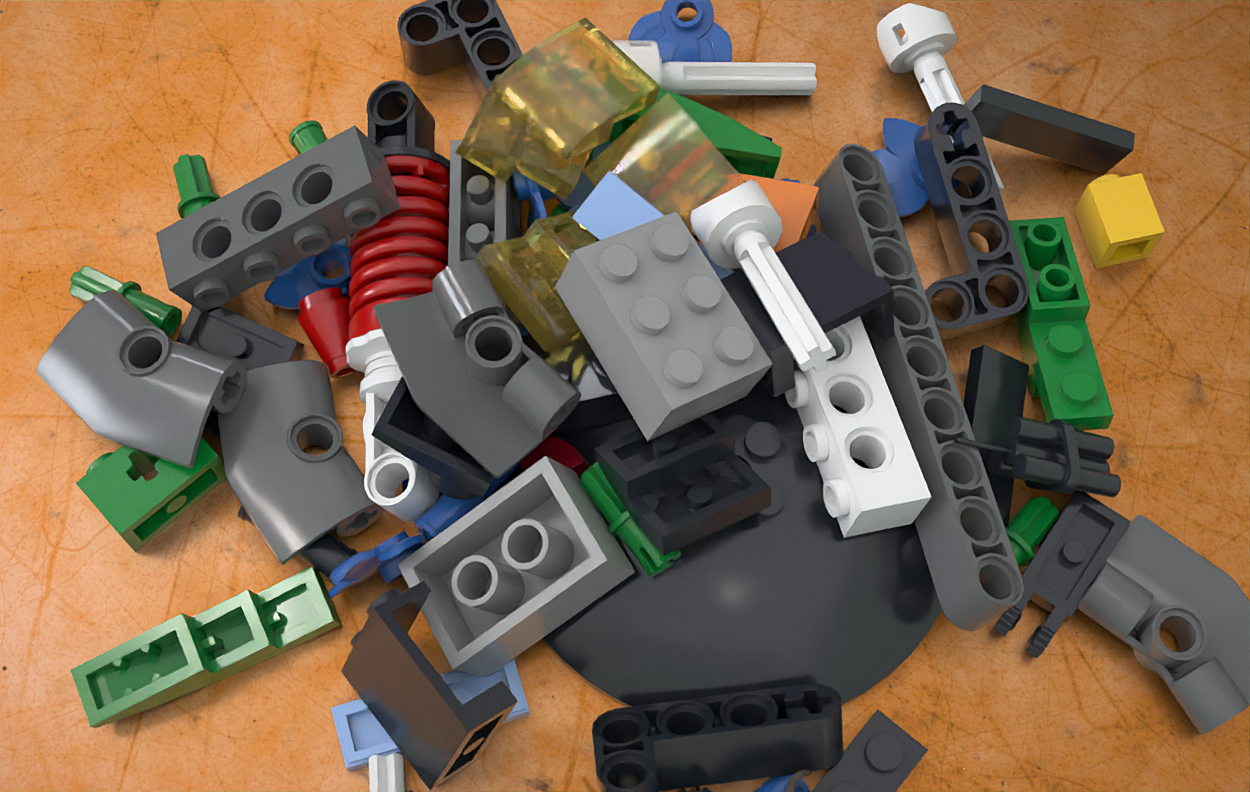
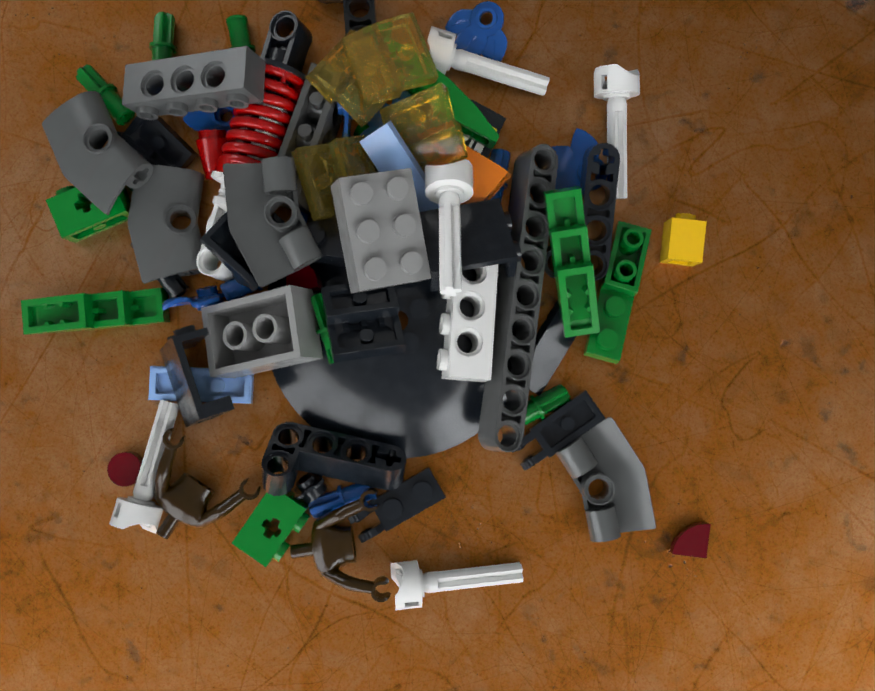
camera: 20 degrees right, 20 degrees up
black piece [954,416,1121,498] -> none
black tile [964,85,1135,174] -> none
none -> green slope [544,186,600,338]

